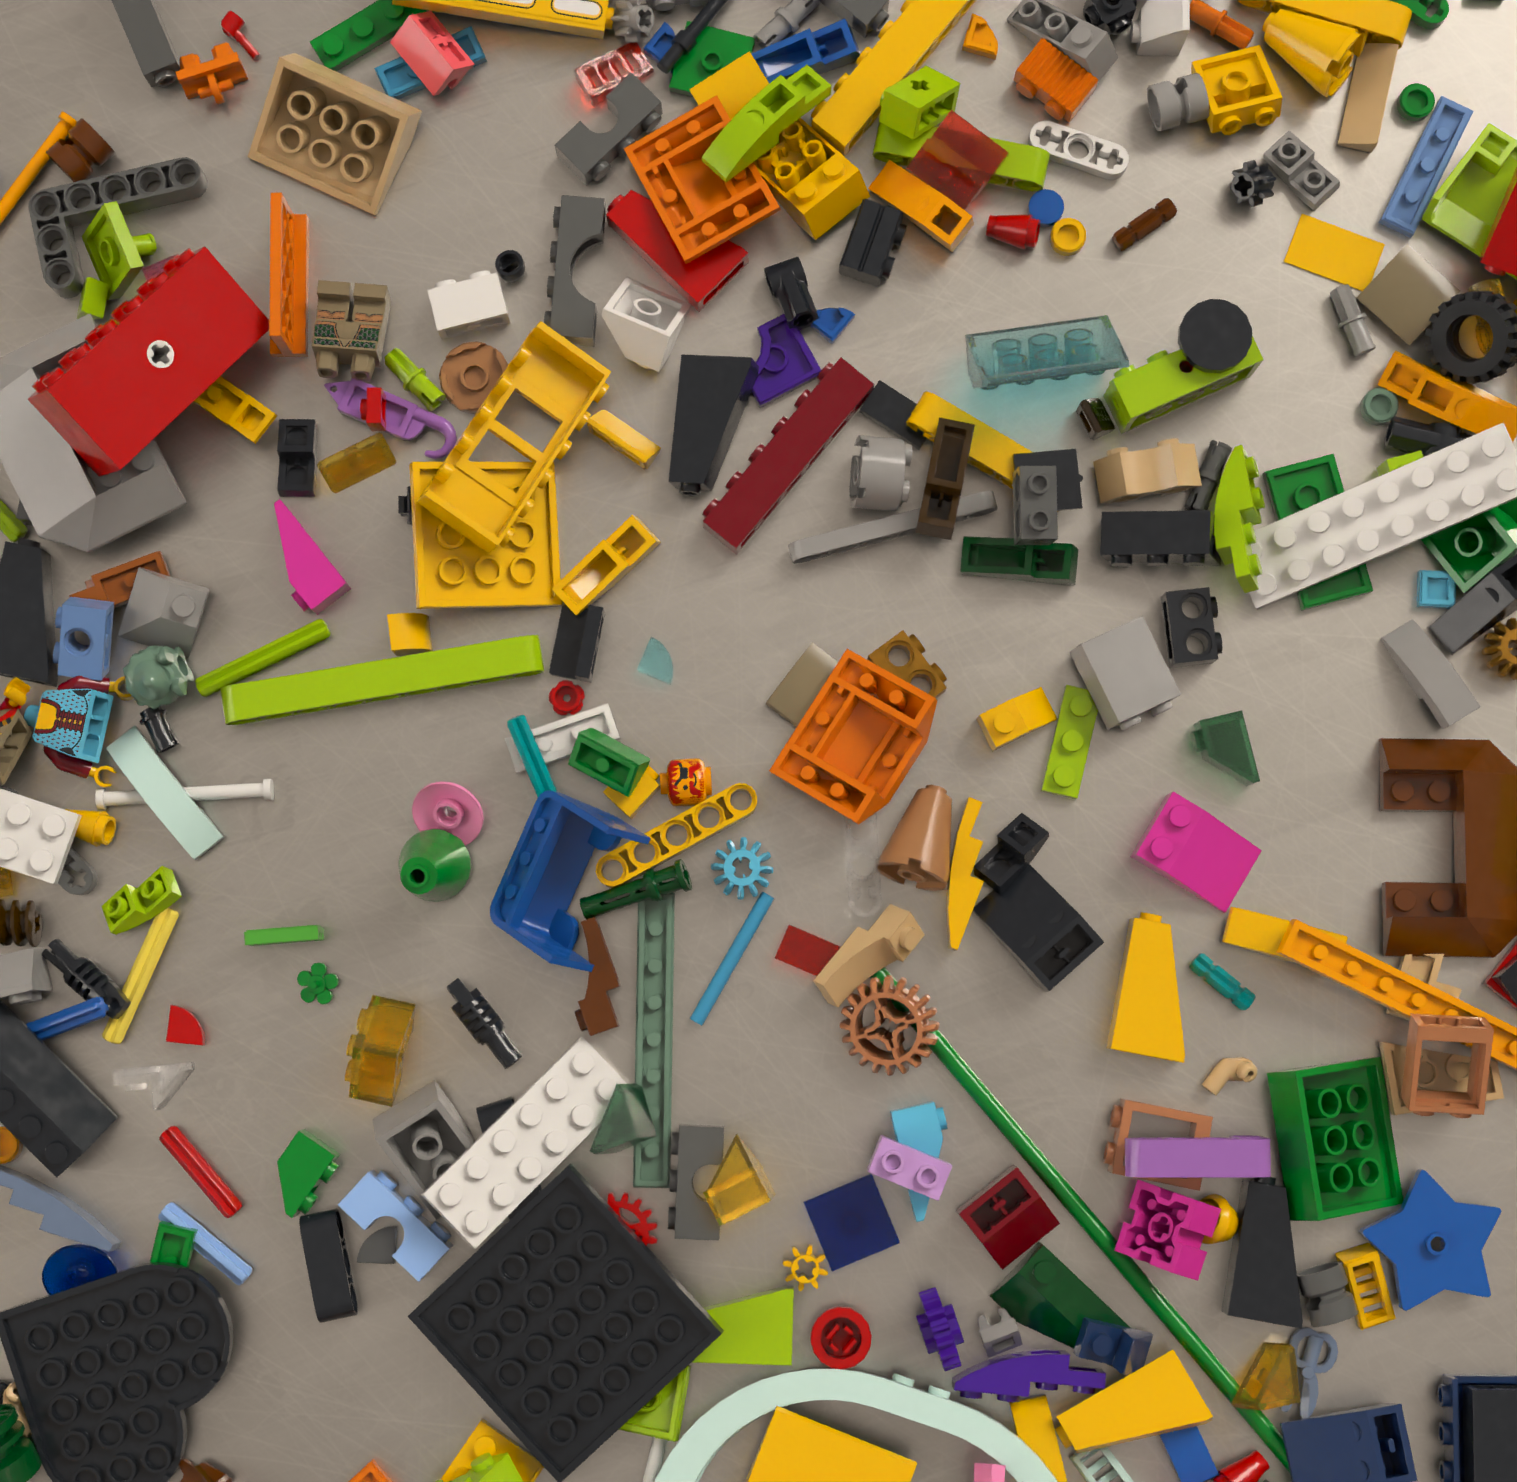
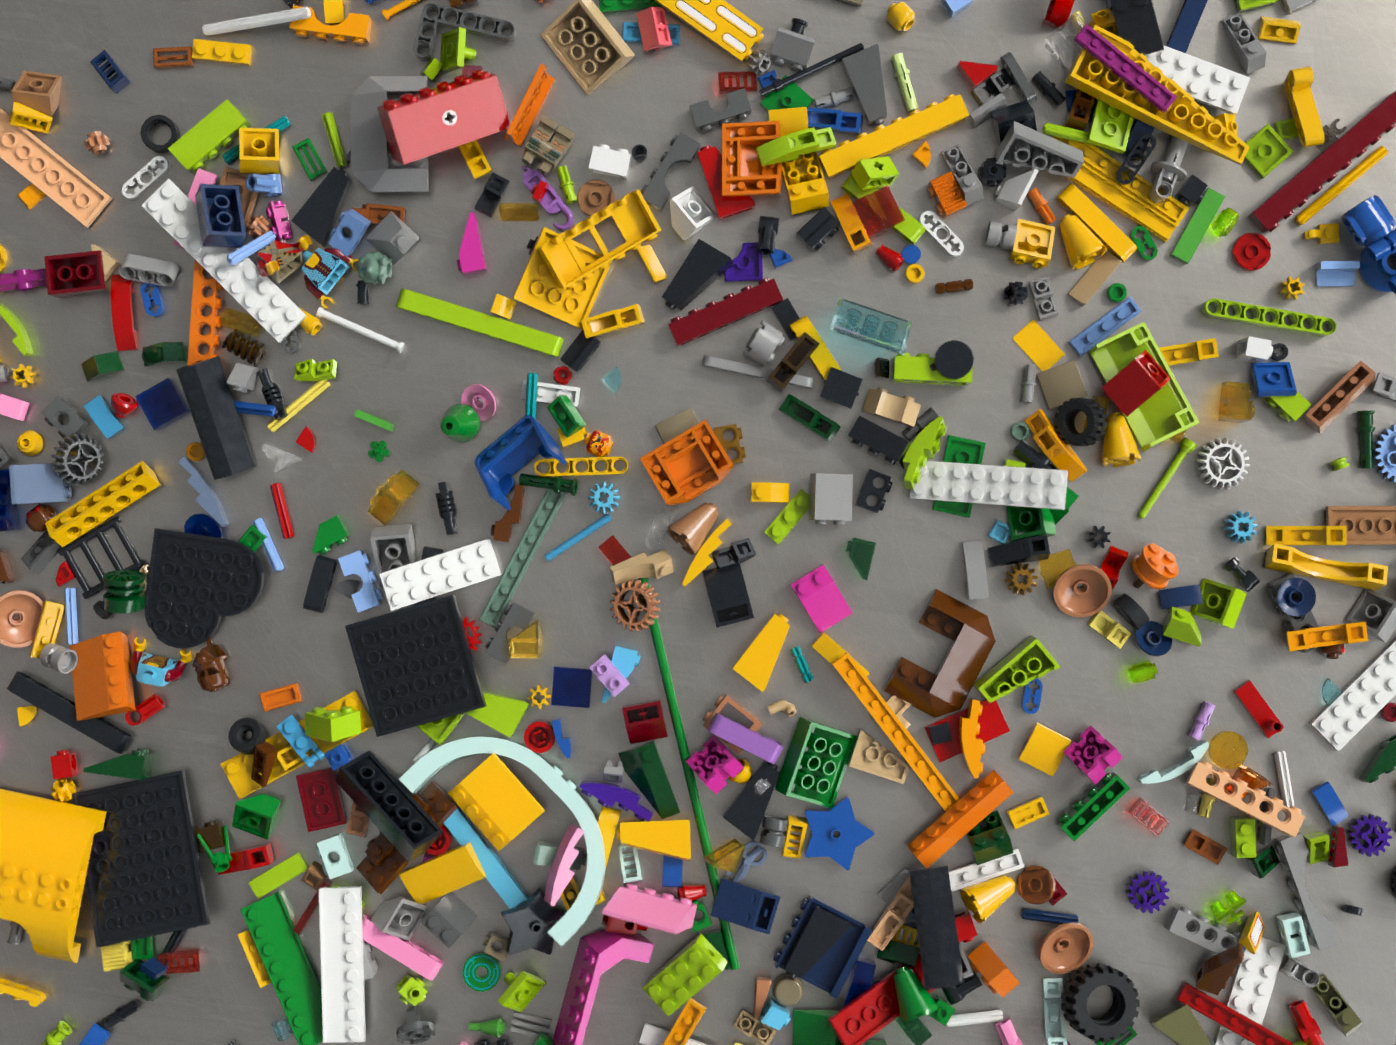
camera: 25 degrees right, 5 degrees up
light aqua slope [106,725,224,860] -> none
lime axle [195,619,330,697] -> none
clear green slope [590,1083,657,1155] -> none
dark purple gear [916,1287,964,1371] -> none
dark grey brick [1013,466,1058,545] -> none
dark blue slope [1073,1317,1153,1375] -> none
nougat window [1401,1013,1494,1118] -> none
none -> blue slope [552,719,572,758]
none -> clear plate [753,778,771,796]

